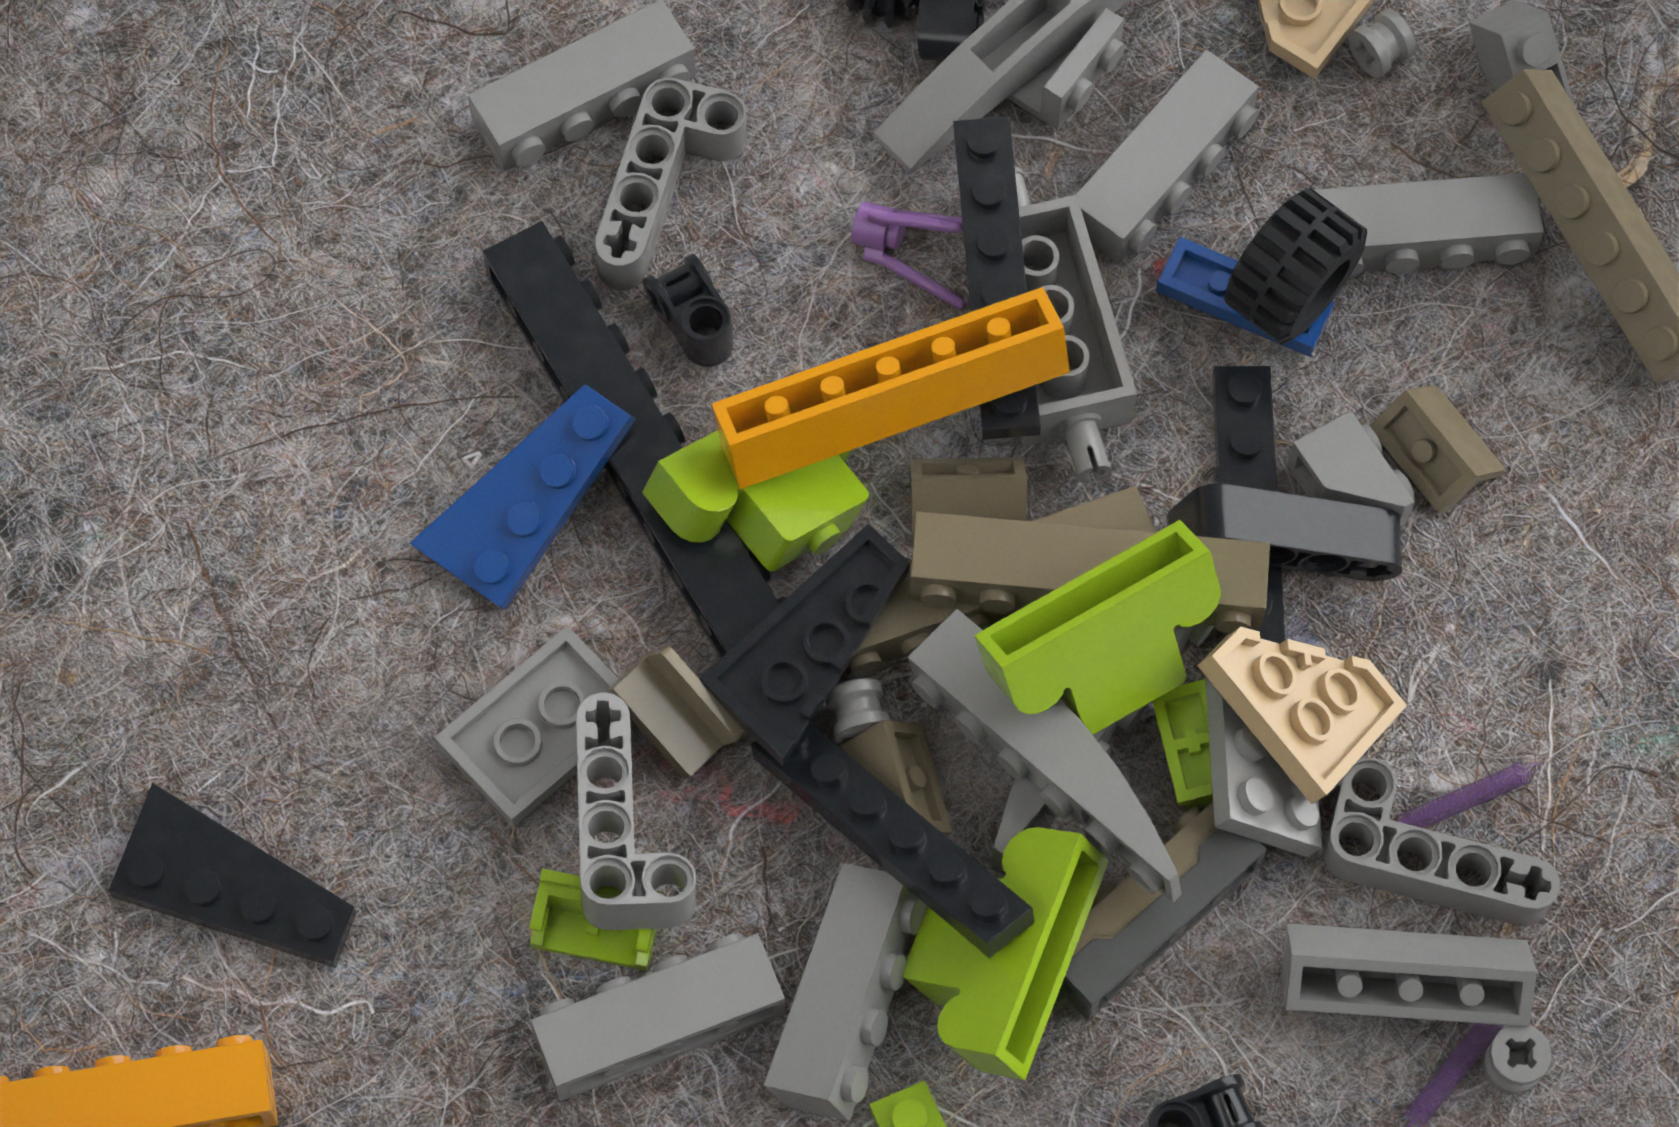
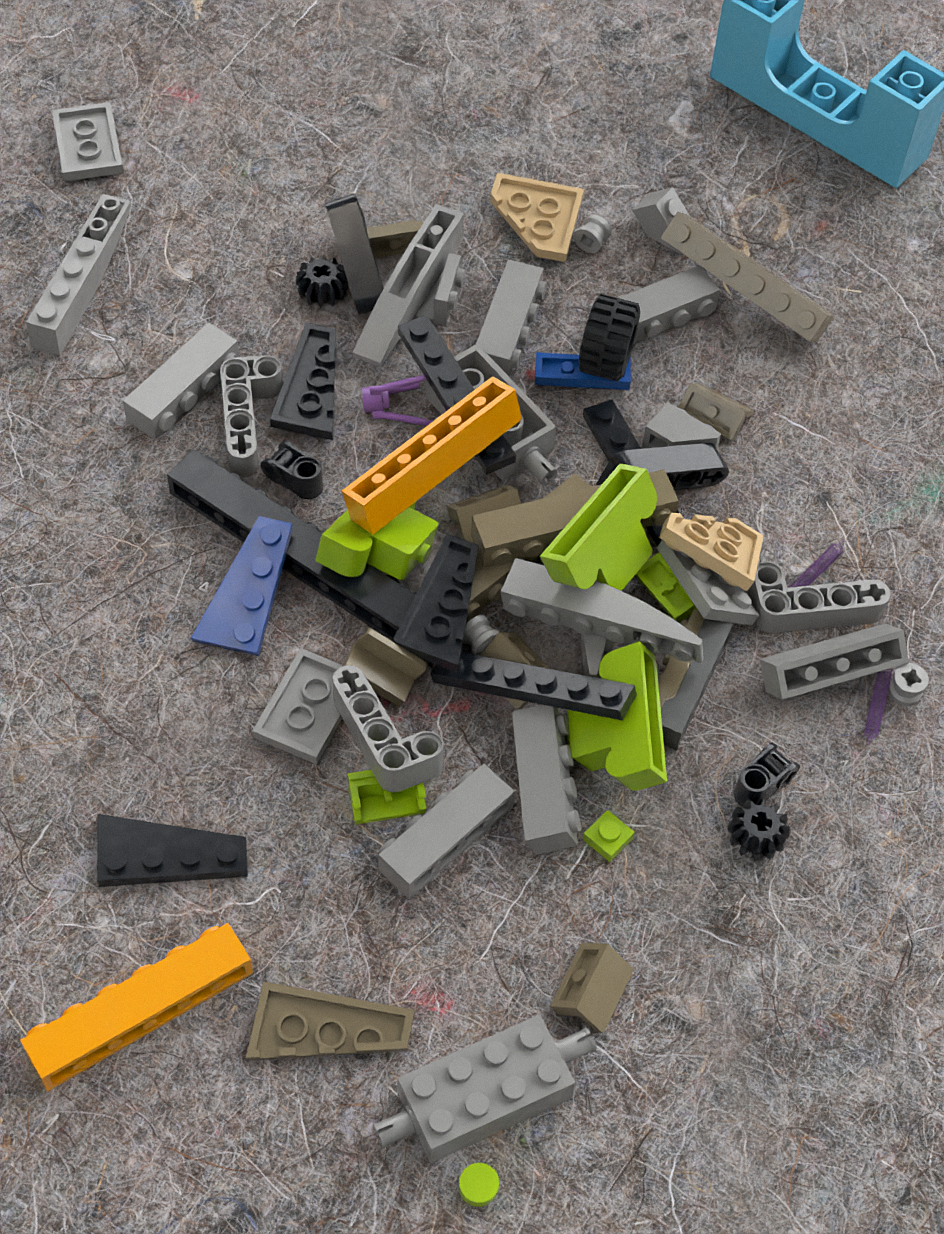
camera: 25 degrees left, 10 degrees down
none -> black wing [270,323,336,440]

